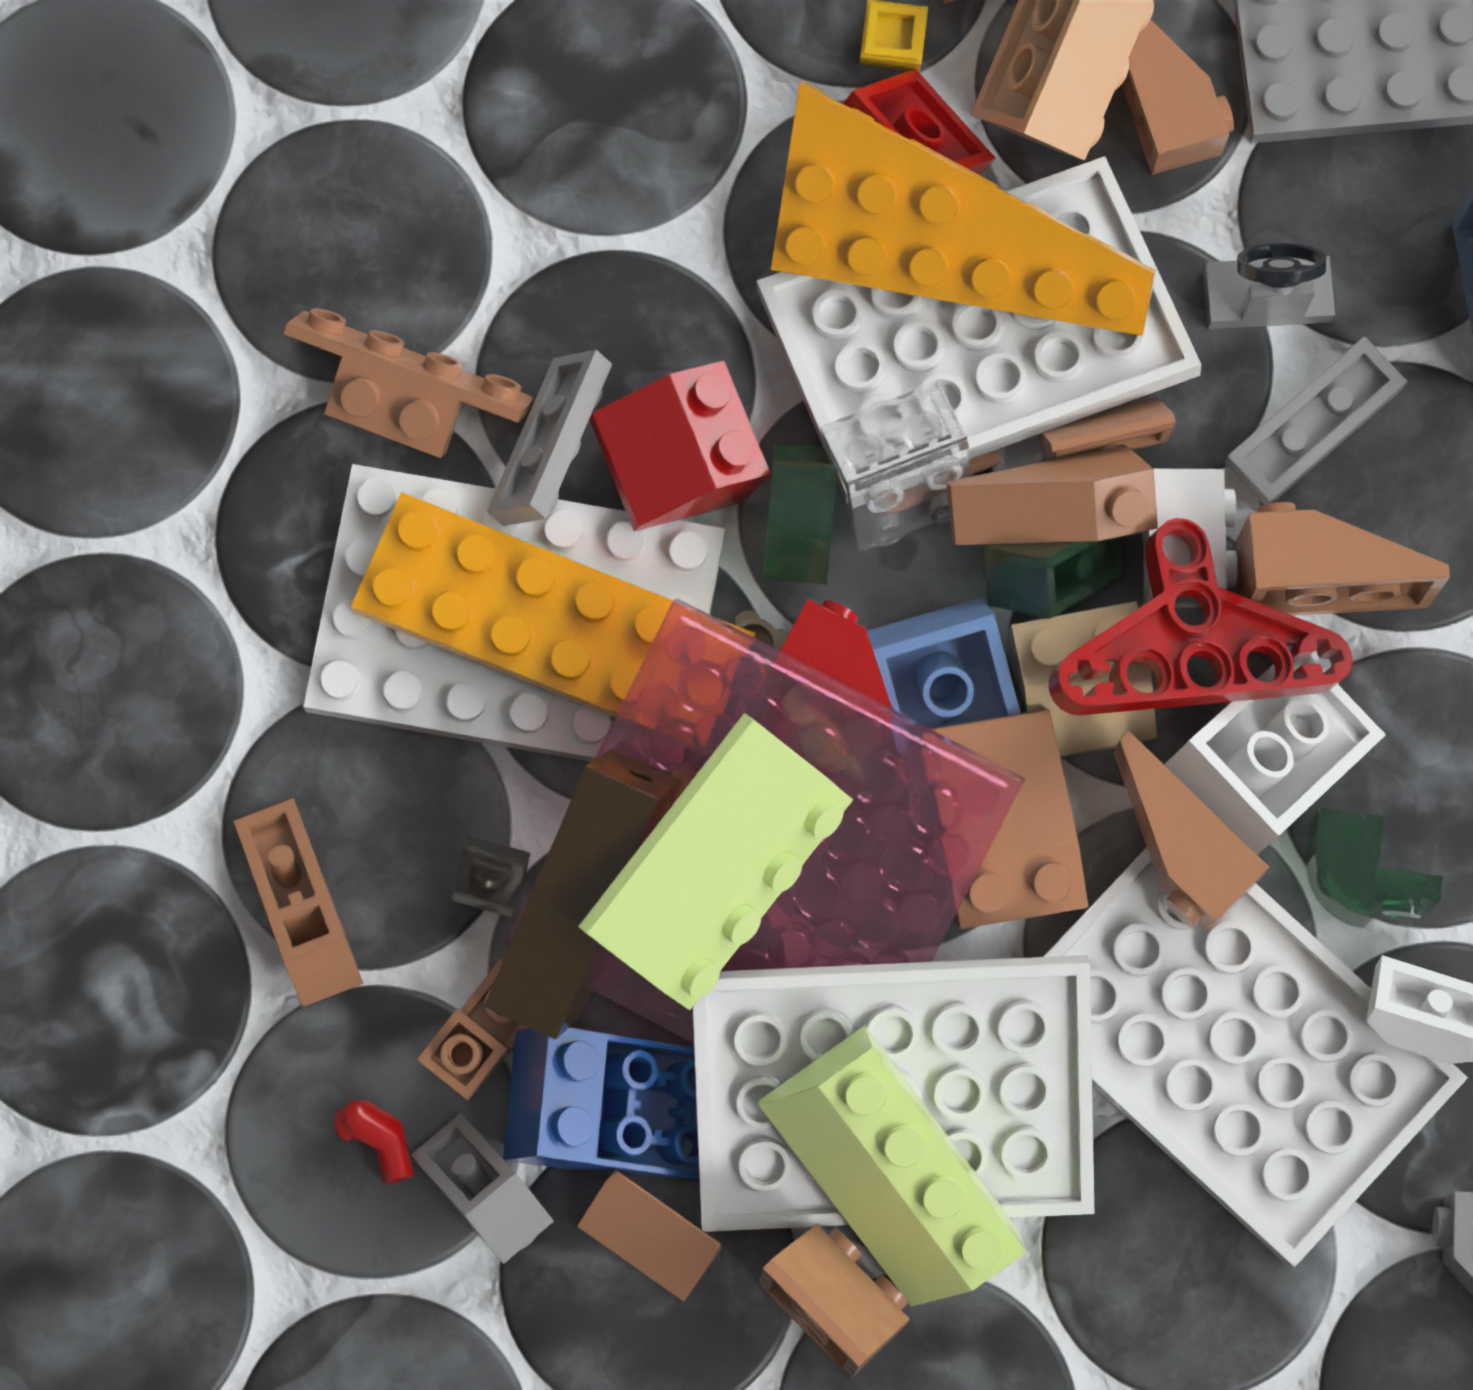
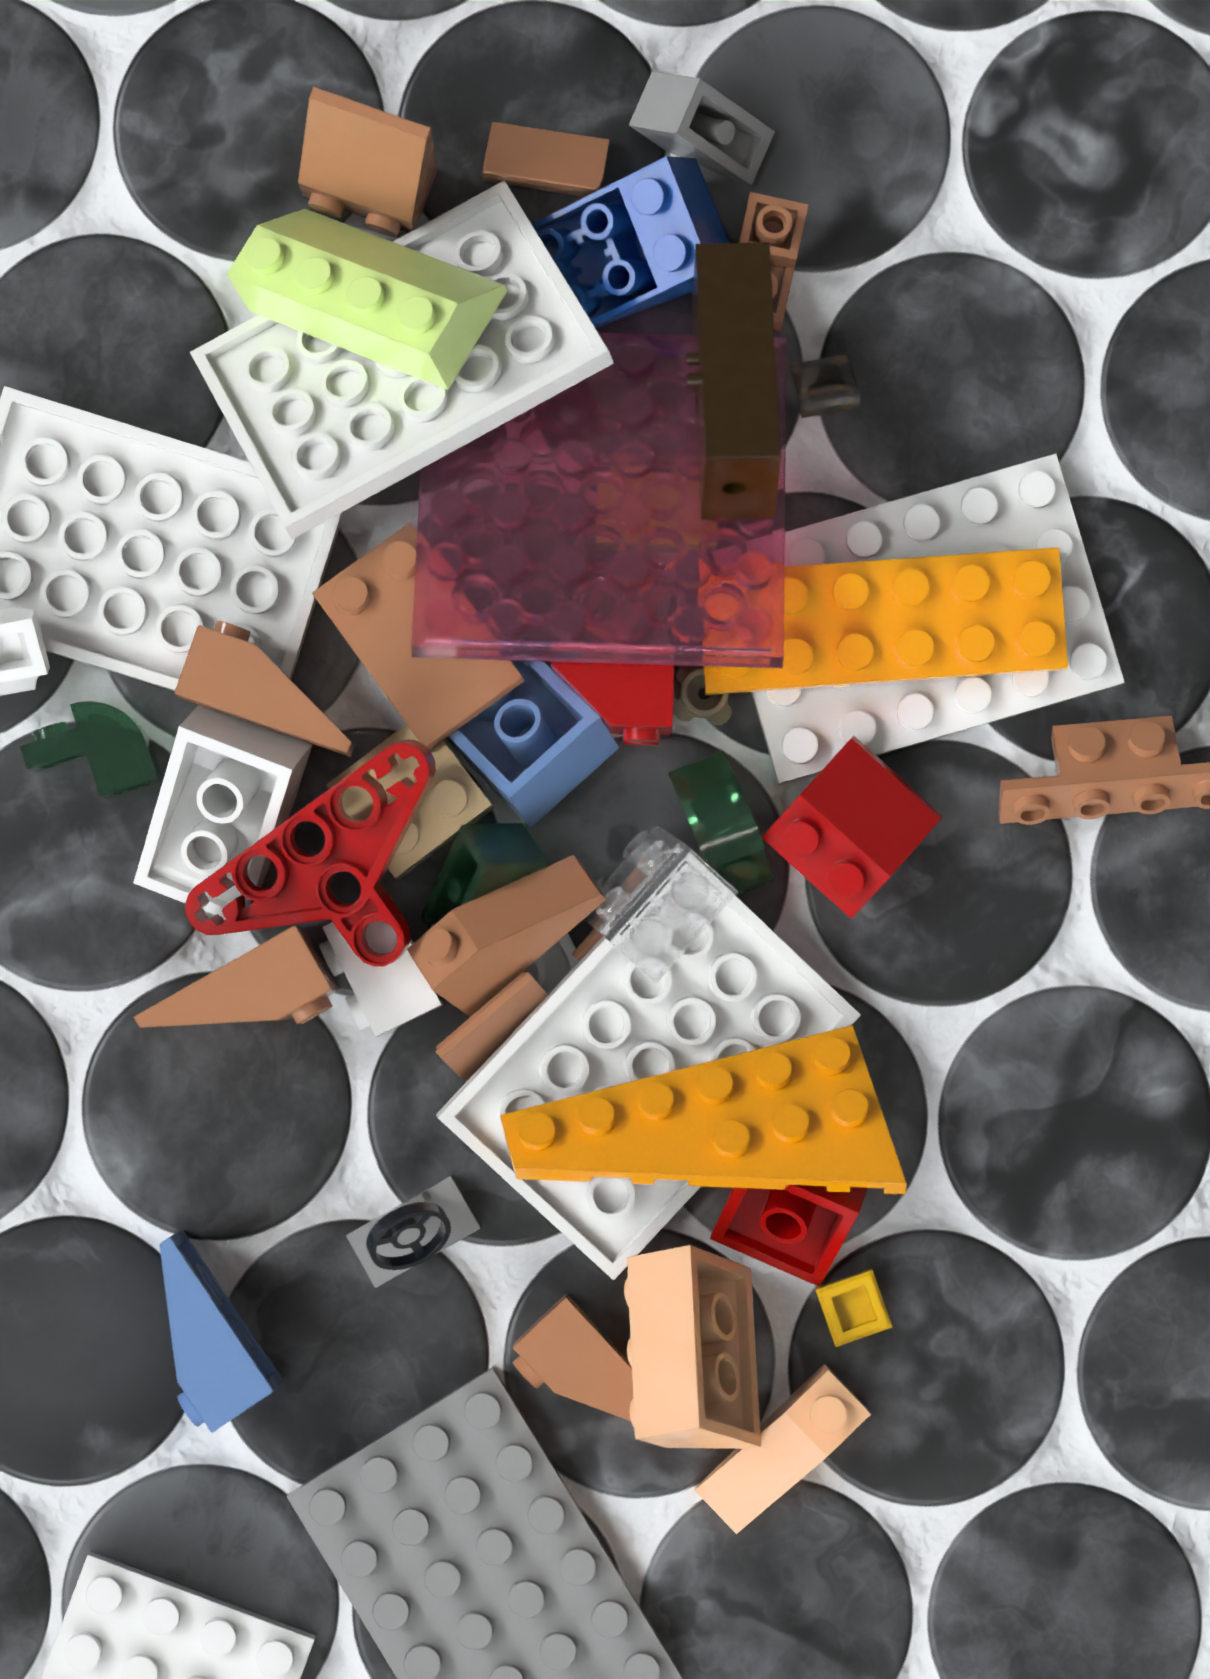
camera: 155 degrees right, 10 degrees up
nougat slope [234,798,364,1007] -> none
red arm [333,1100,414,1184] -> none
light grey plate [487,350,612,526] -> none
yellowish green slope [578,713,853,1010] -> none
light grey plate [1224,336,1408,504] -> none

